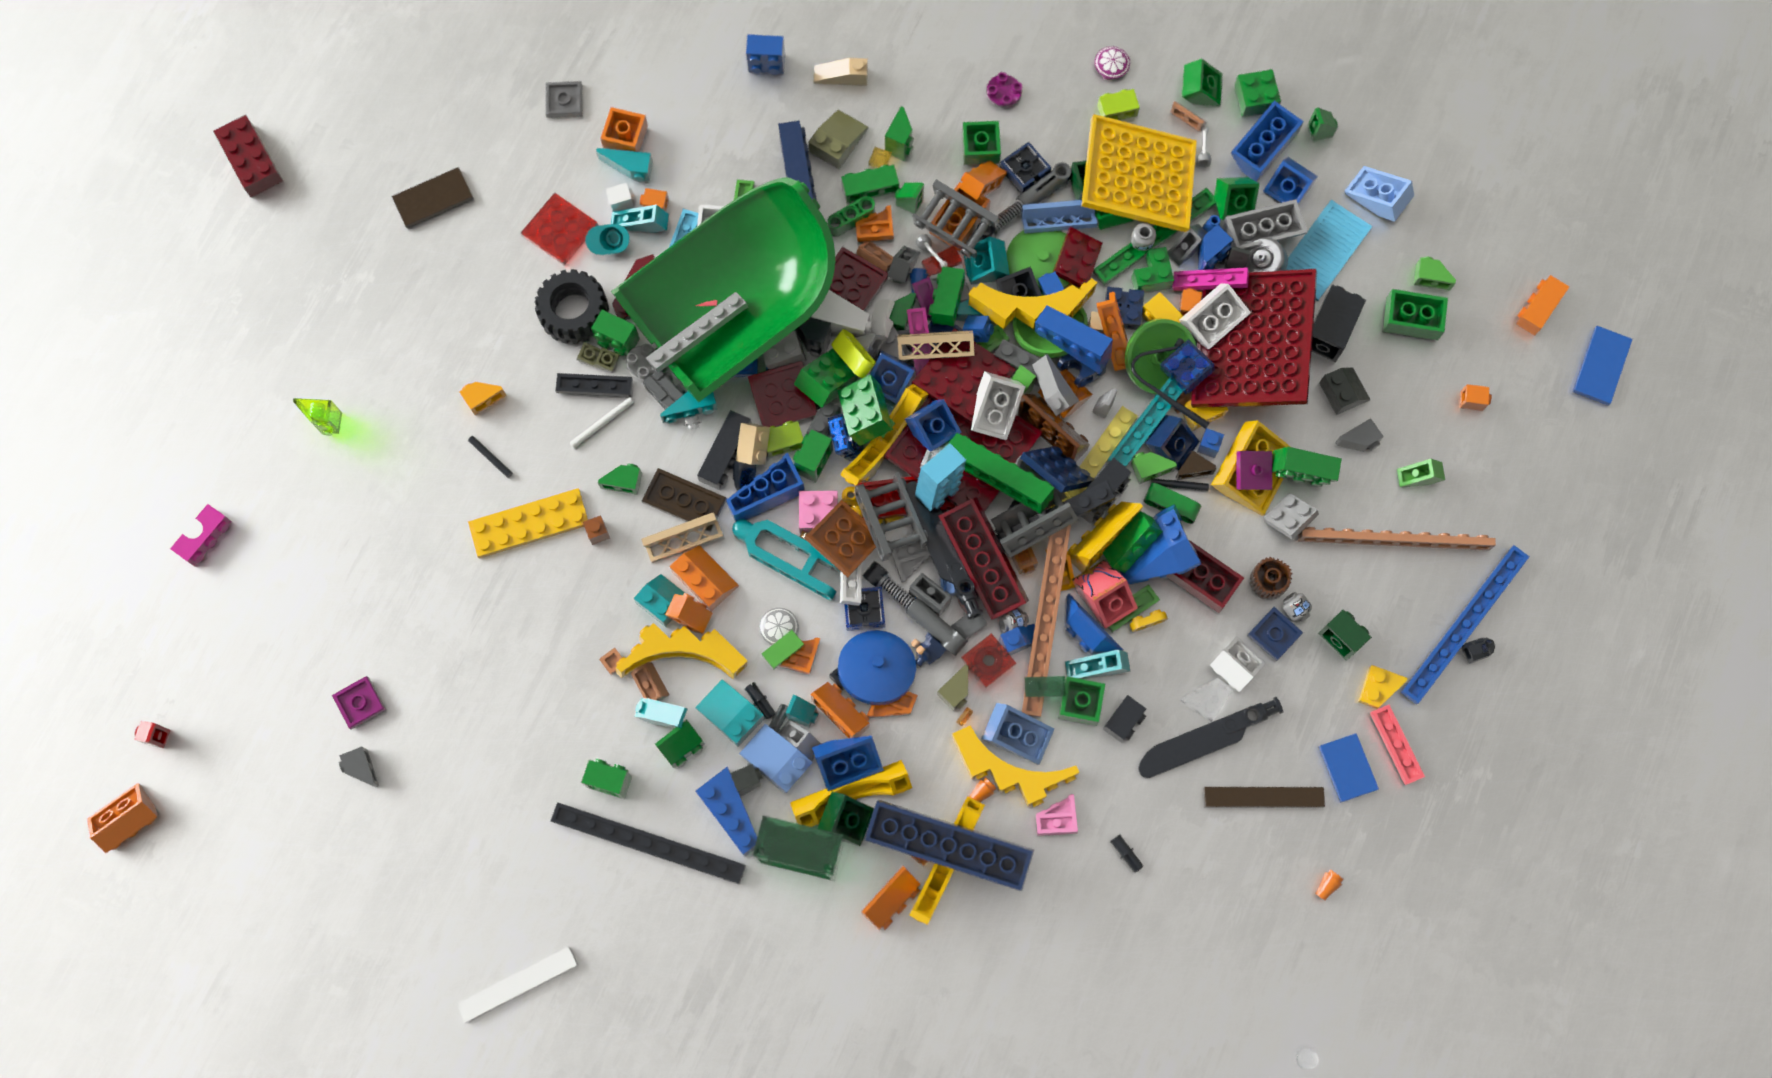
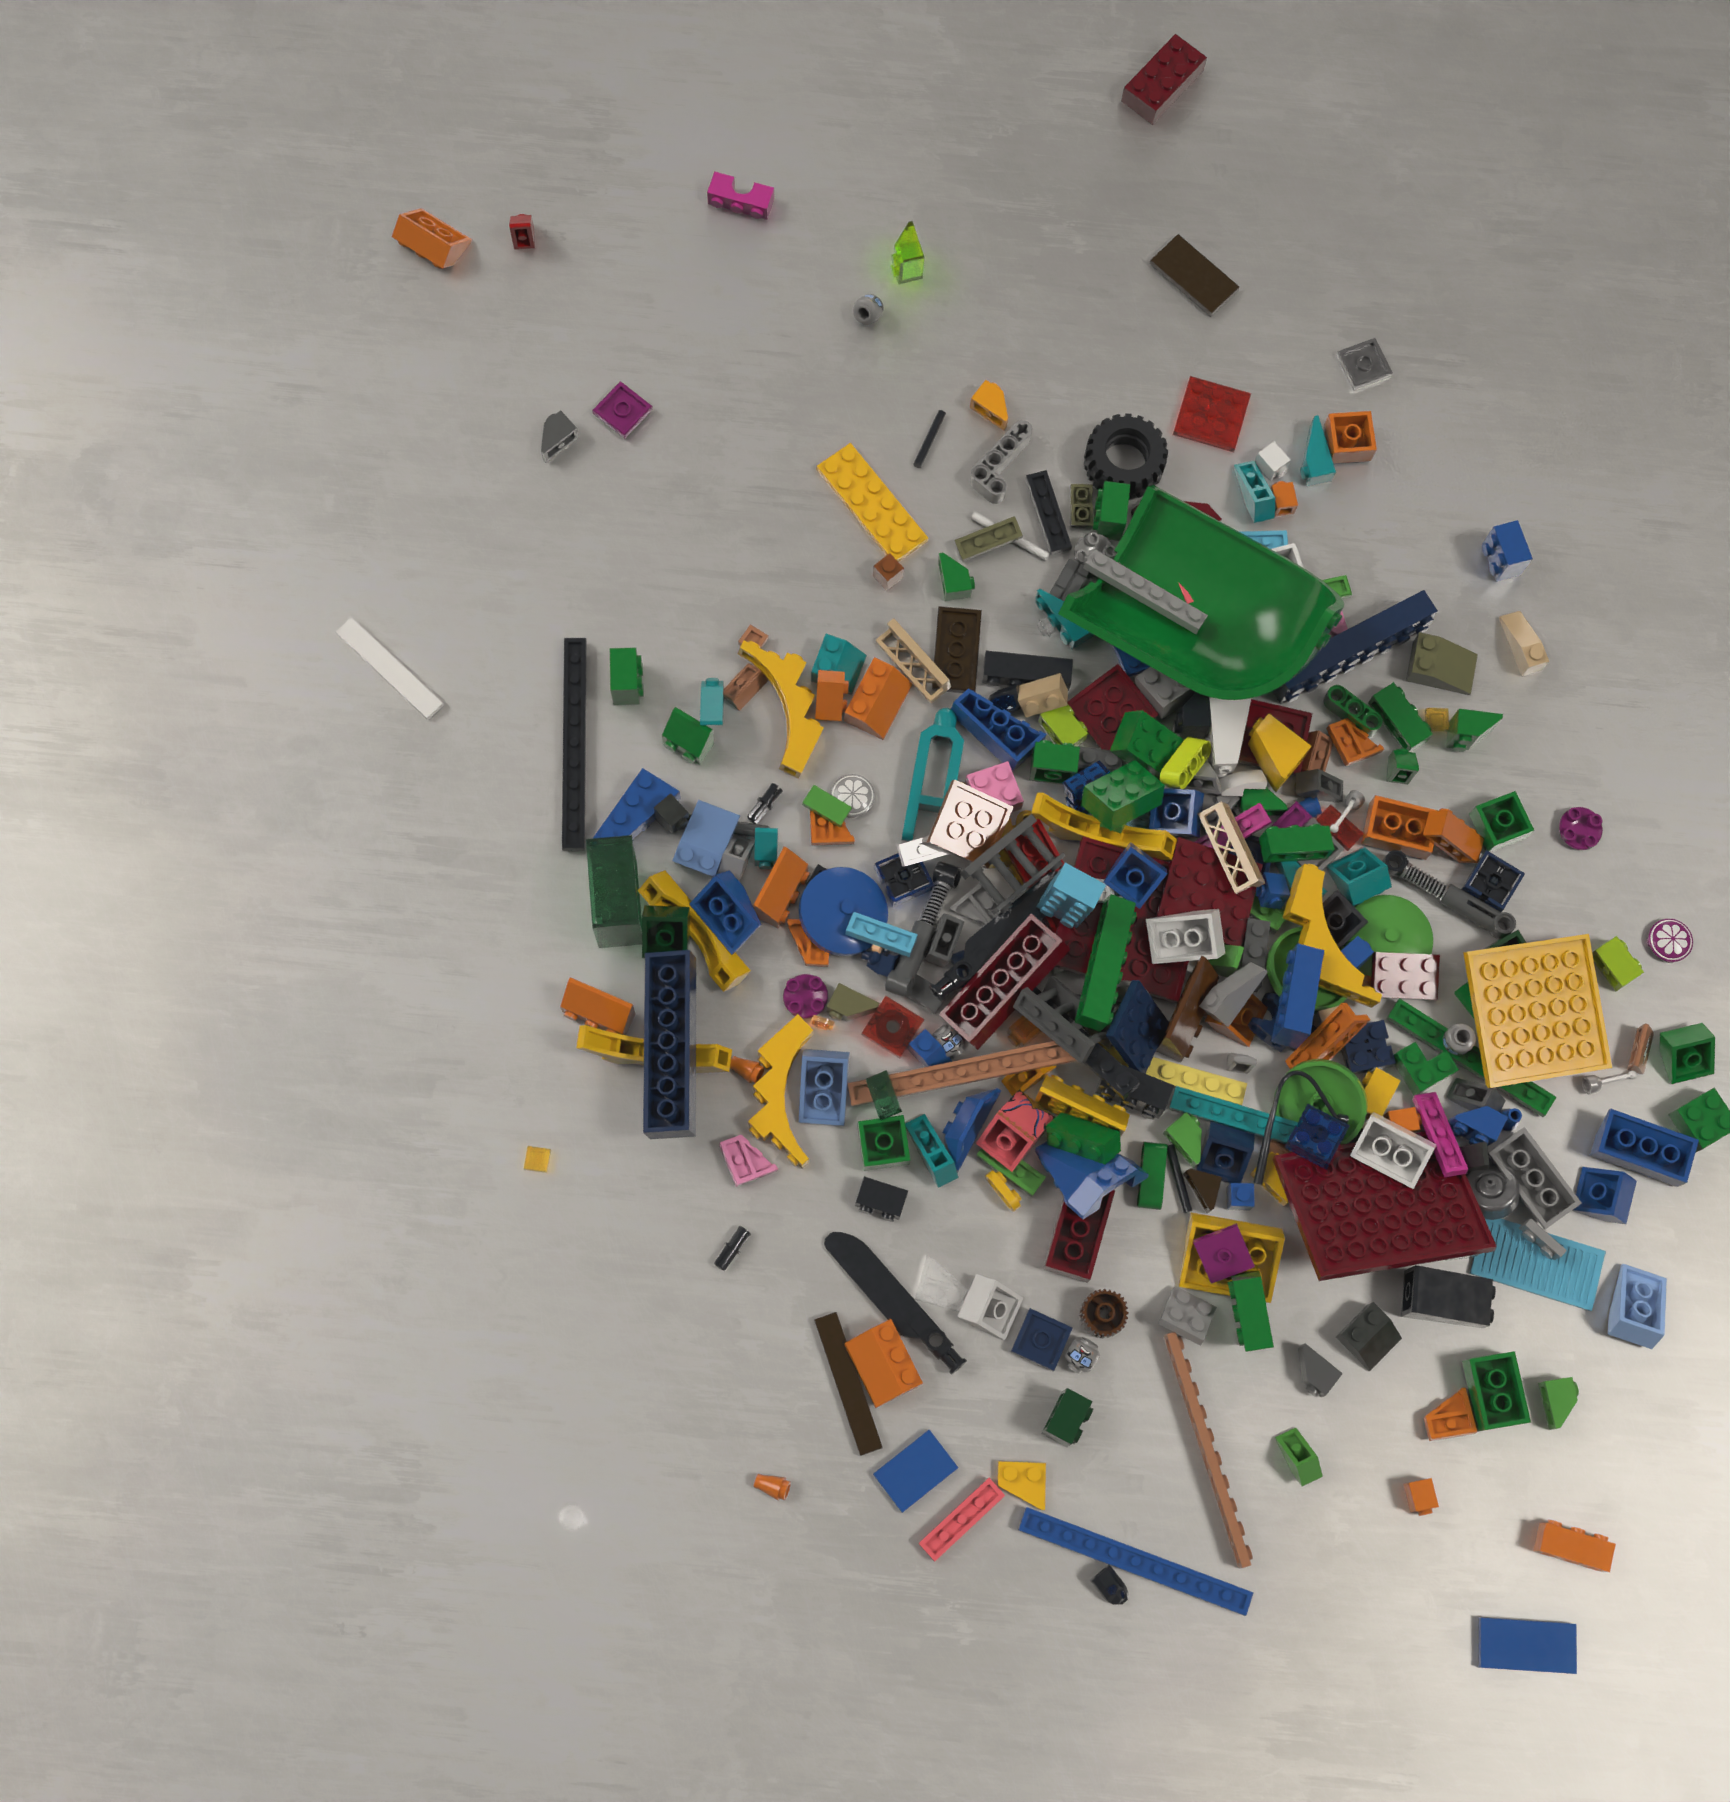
camera: 65 degrees right, 0 degrees up
teal piece [586,224,630,255] -> none
teal slope [695,679,765,747] -> none
dark grey fence [912,179,999,259] -> none
medium blue fence [1021,200,1097,233] -> none
green slope [1214,177,1260,220] -> none
green slope [1307,108,1338,141] -> none
none -> clear yellow tile [524,1146,551,1173]
none -> magenta dish [783,974,828,1019]
none -> orange slope [844,1319,923,1408]
none -> medium azure plate [845,912,918,957]
none -> light grey head [853,294,884,325]
none -> olive plate [955,516,1023,561]
none -> light grey beam [970,420,1032,504]
none -> yellow slope [1248,714,1311,792]
none -> orange wing [1423,1387,1477,1441]
none -> light grey plate [1519,1219,1567,1260]

